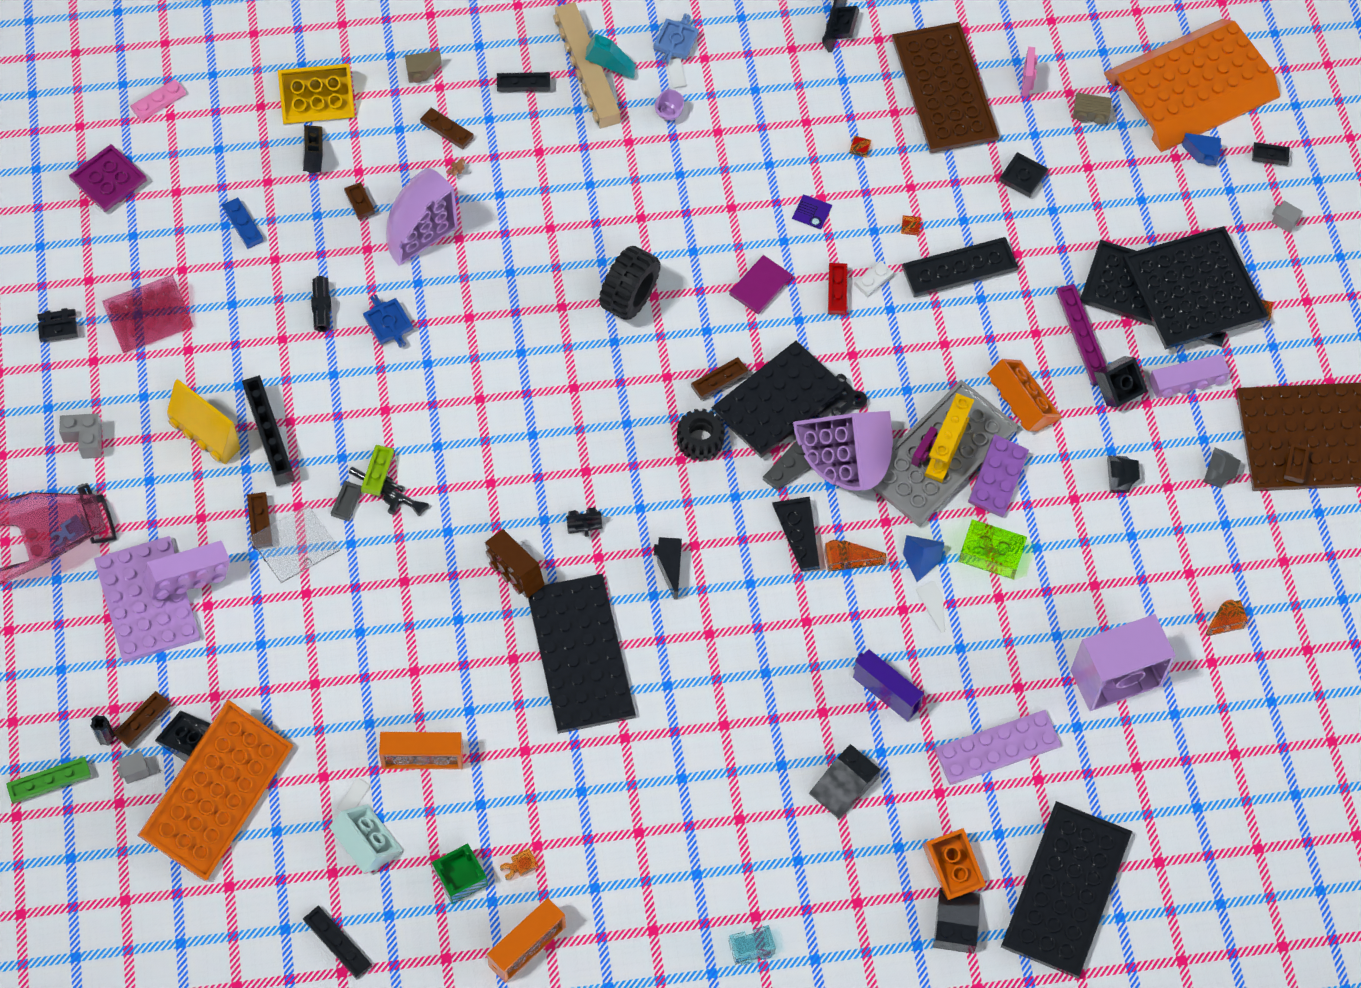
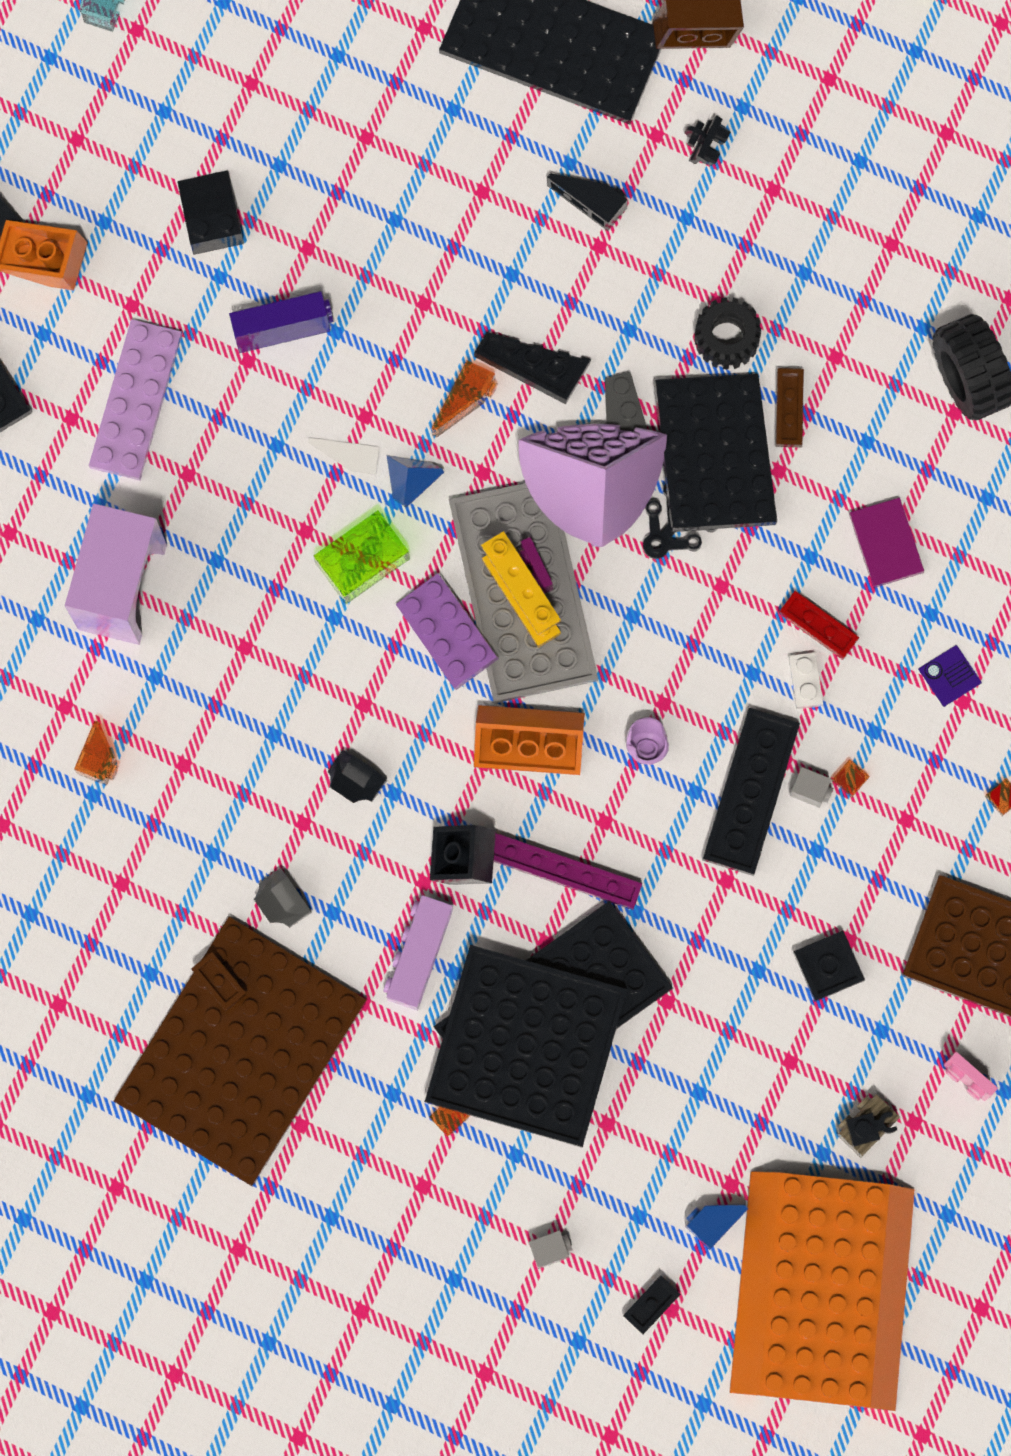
camera: 130 degrees right, 15 degrees up
none -> lavender hair [626,717,669,765]
none -> light grey brick [790,767,833,808]
none -> black plate [845,1112,897,1147]

